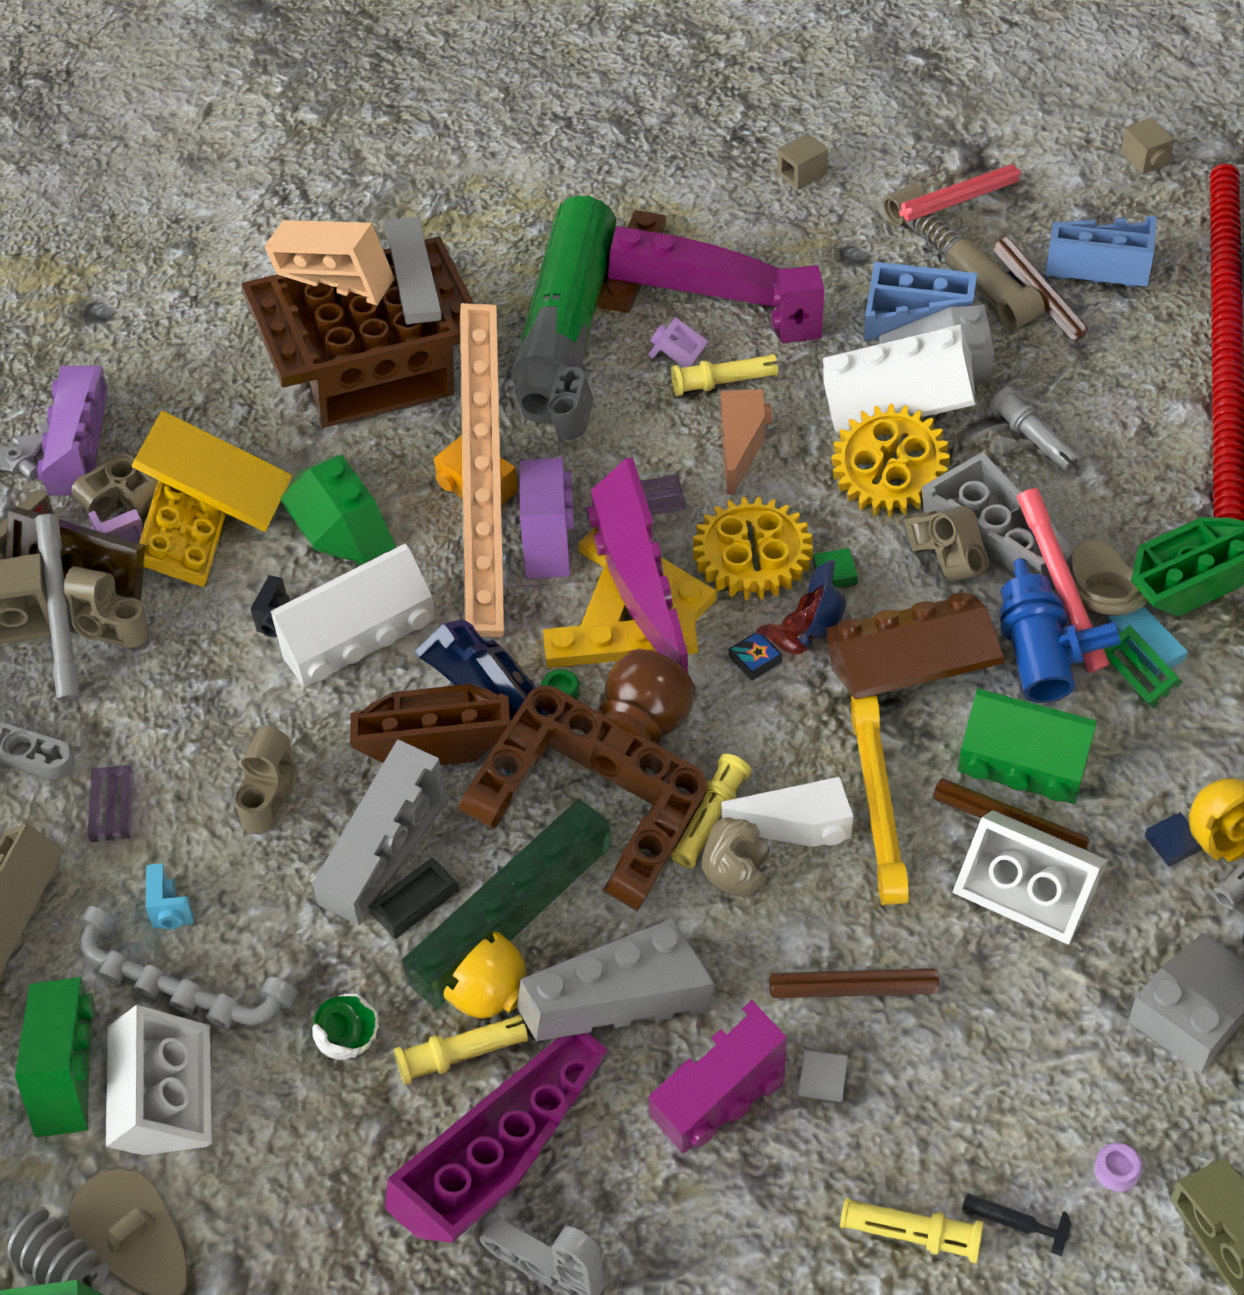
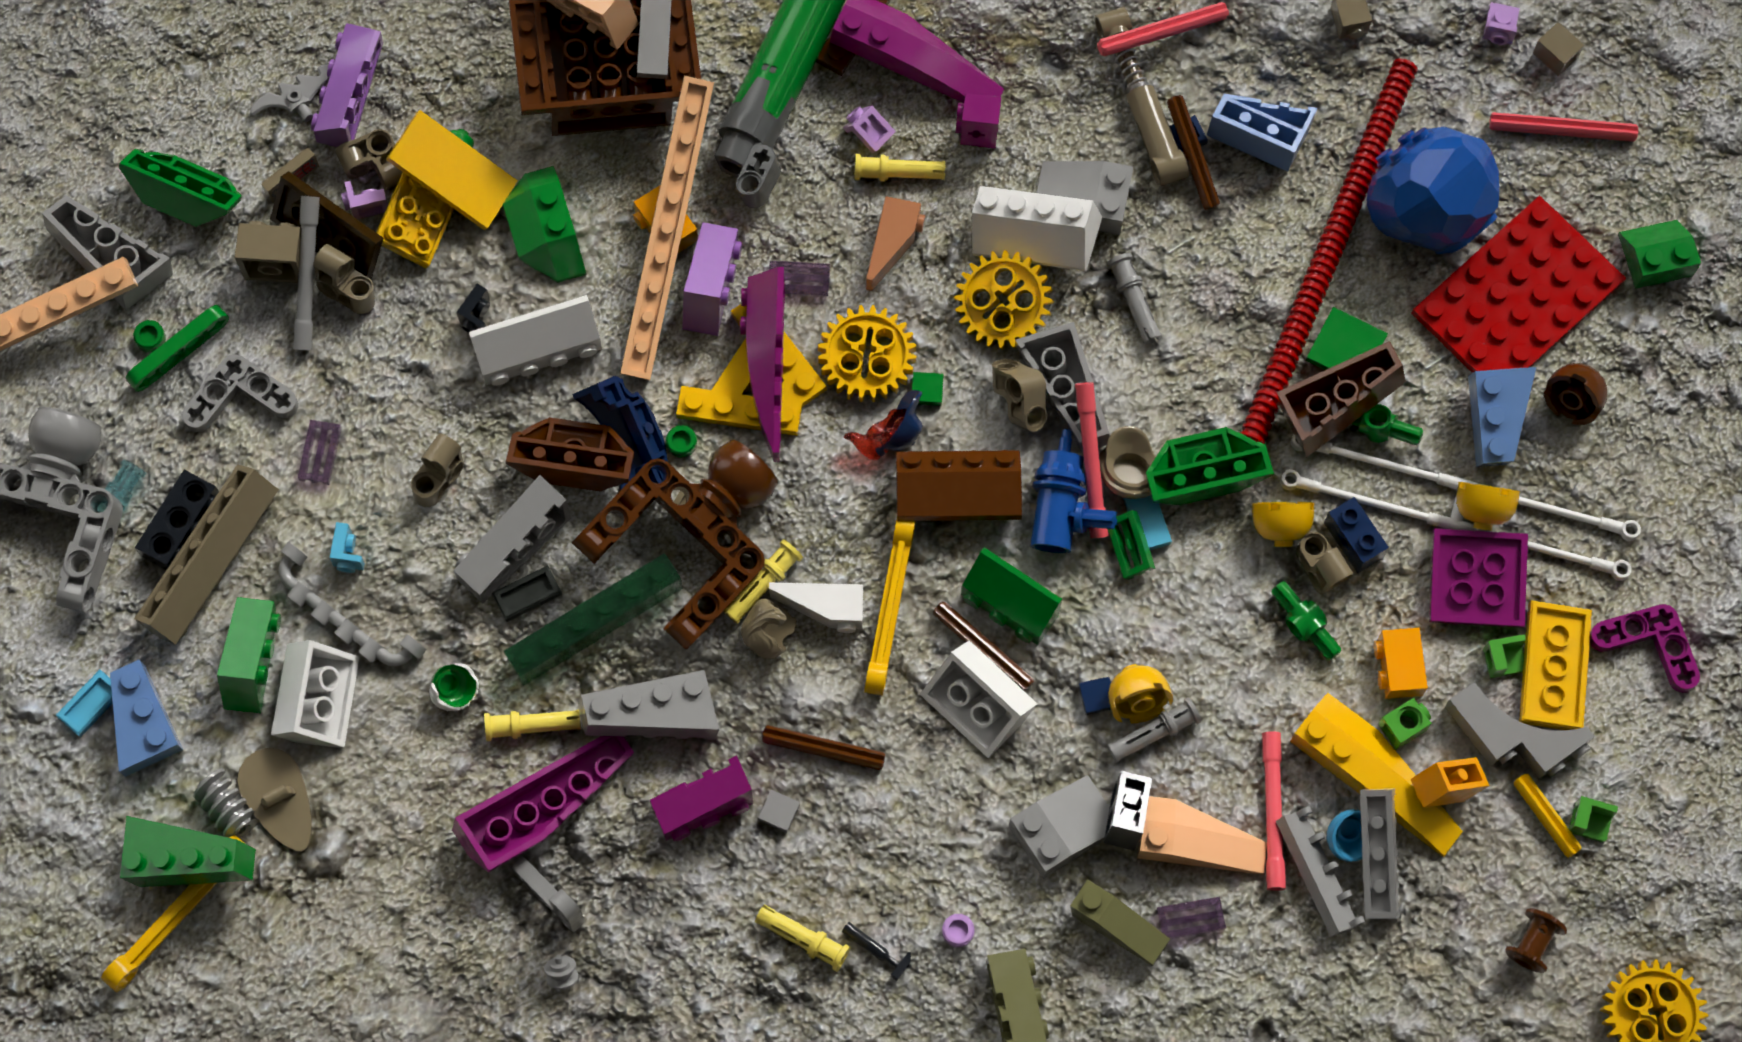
camera: 10 degrees right, 20 degrees up
yellow cylinder [444,931,527,1019] -> none
tile [729,630,782,681] -> none
medium blue wedge [864,262,977,341] -> none

